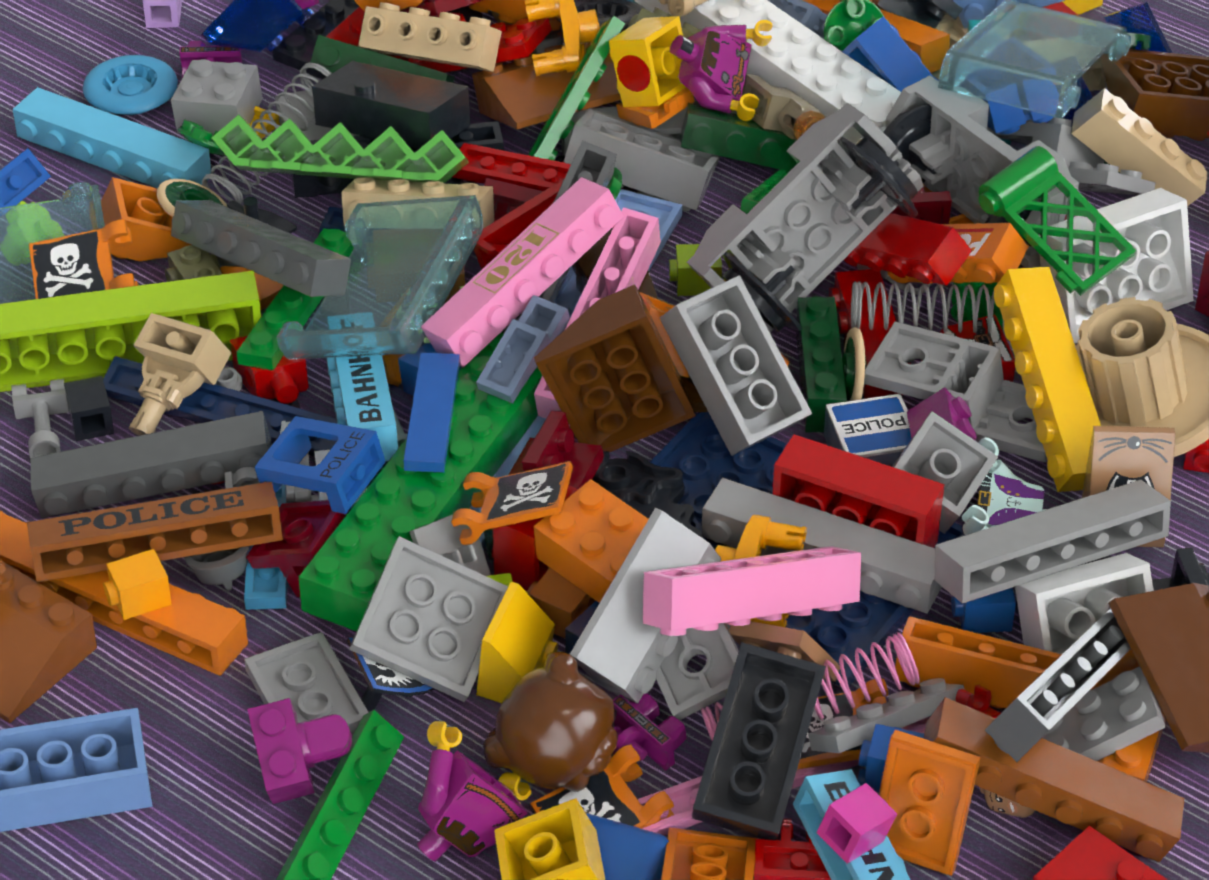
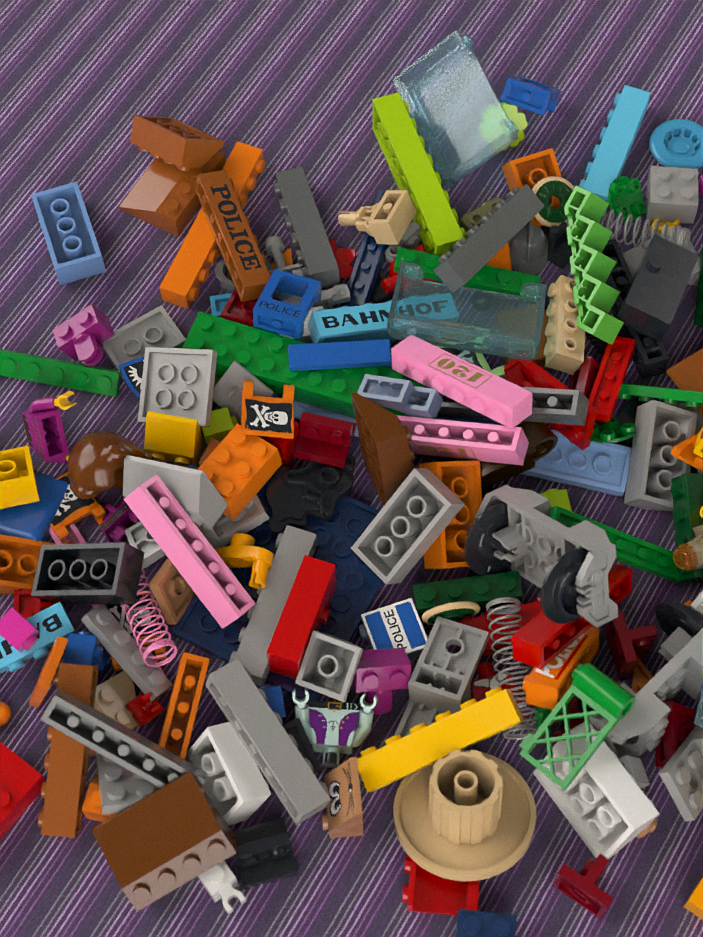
camera: 85 degrees right, 20 degrees up
light grey bar [11,379,69,458] -> none
flag [29,220,139,299] -> none
black brick [64,376,114,441] -> none
light orange brick [103,549,172,620] -> none

